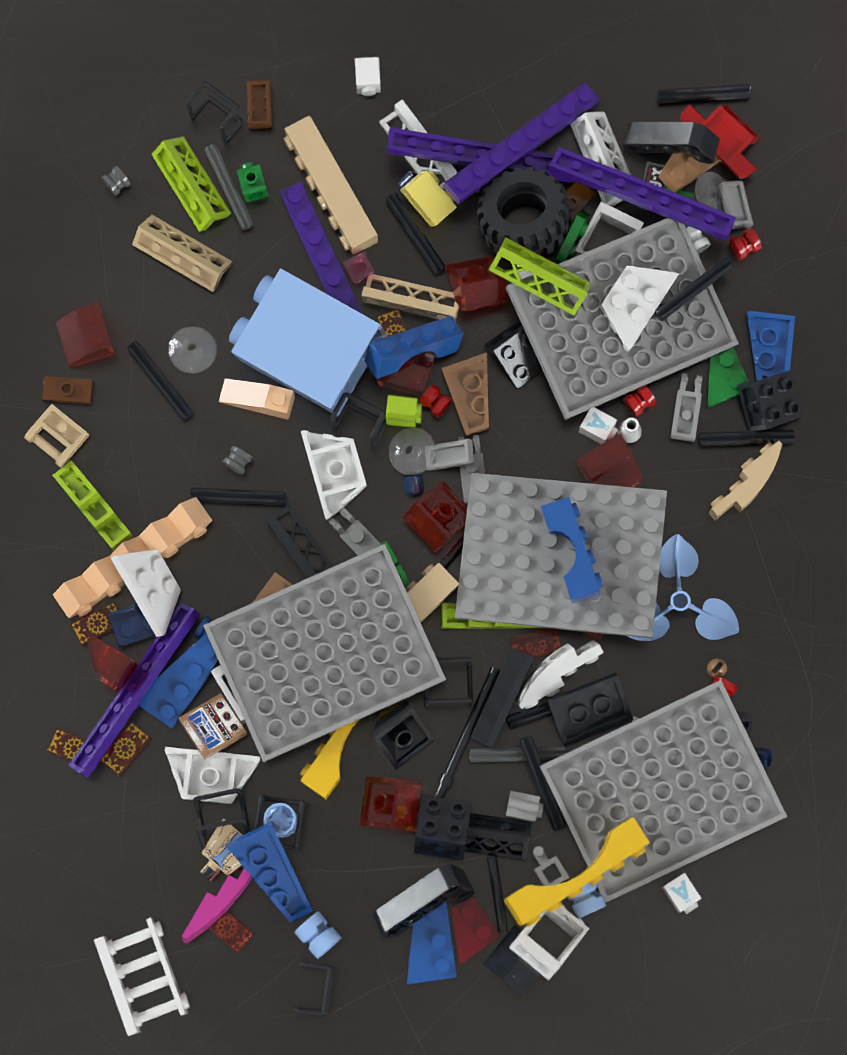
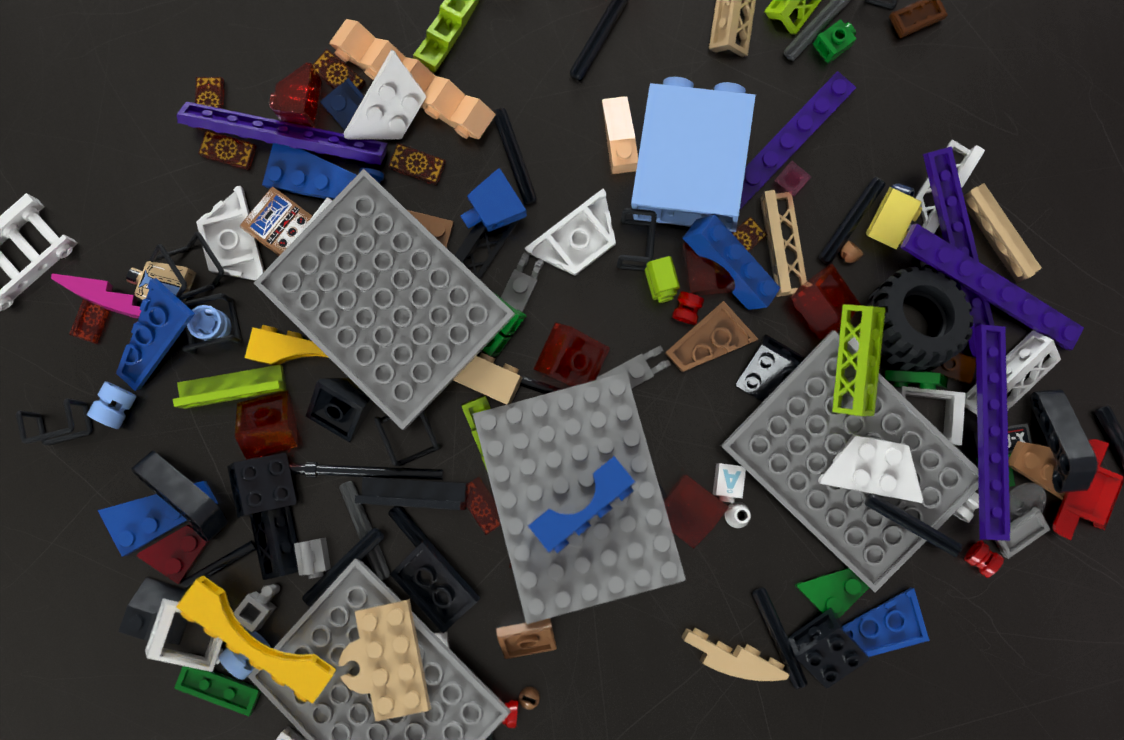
camera: 65 degrees right, 5 degrees up
clear dish [169,327,217,374] -> none
dark grey wheel [222,446,253,475] -> none
tan brick [283,115,378,255] -> none
white brick [355,57,381,96] -> none
clear dish [389,427,435,476] -> none
dark blue piece [403,473,424,497] -> none
light grey tile [425,439,474,471] -> none
white slope [515,640,603,709] -> none
red wheel [623,385,656,417] -> none
light blue plant [628,534,739,641] -> none
light grey hinge [670,373,702,442] -> none
none -> lime fence [173,365,287,409]
none -> green plate [174,666,261,716]
none -> tan plate [338,599,431,722]
none -> tile [388,143,446,186]
none -> blue torso [460,168,527,232]
none -> medium nougat tile [496,618,557,659]
none -> medium nougat hinge [840,240,864,263]
none -> tan fence [964,183,1041,283]

